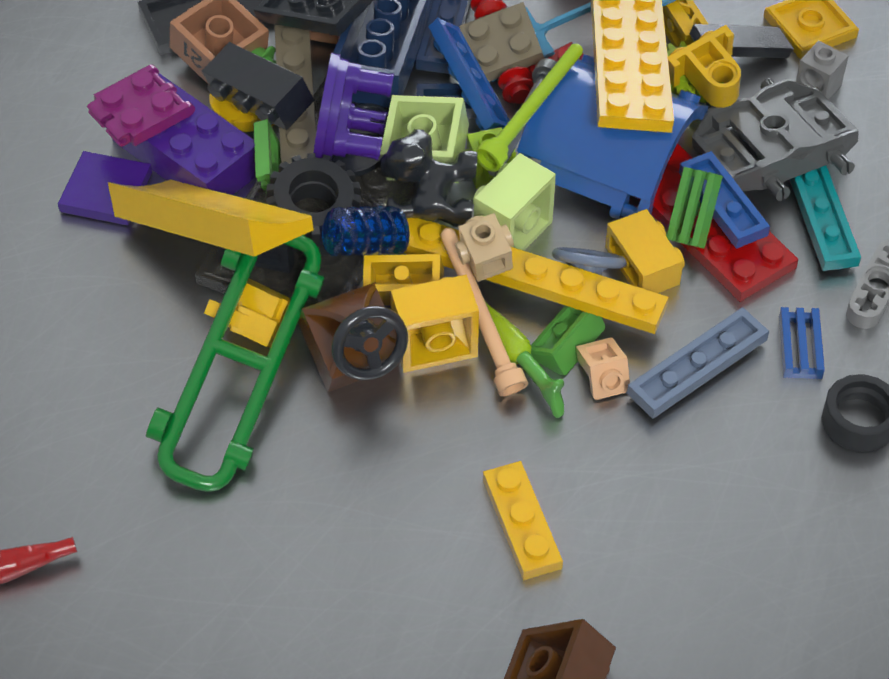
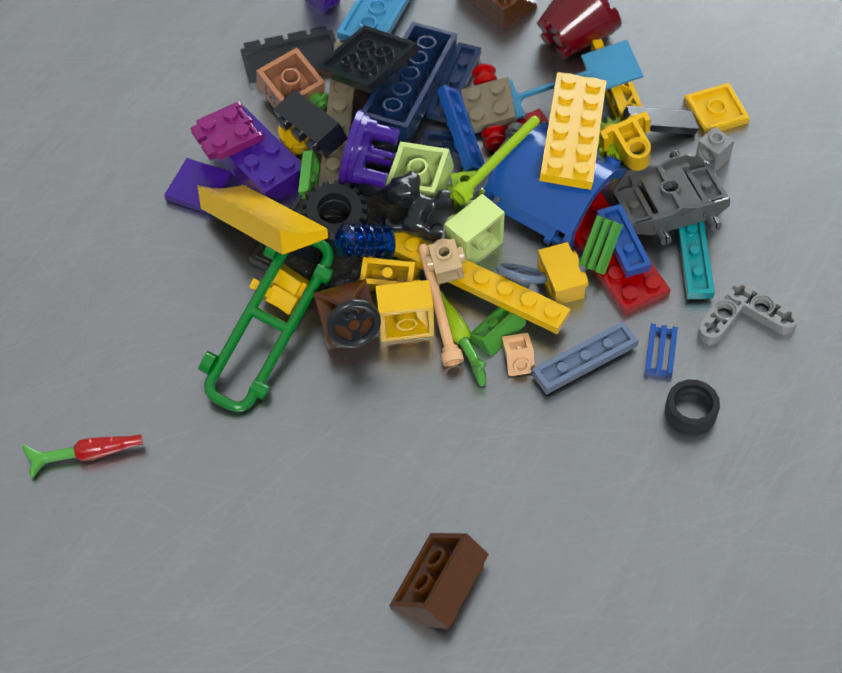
camera: 10 degrees right, 5 degrees up
yellow plate [483,461,563,580] -> none

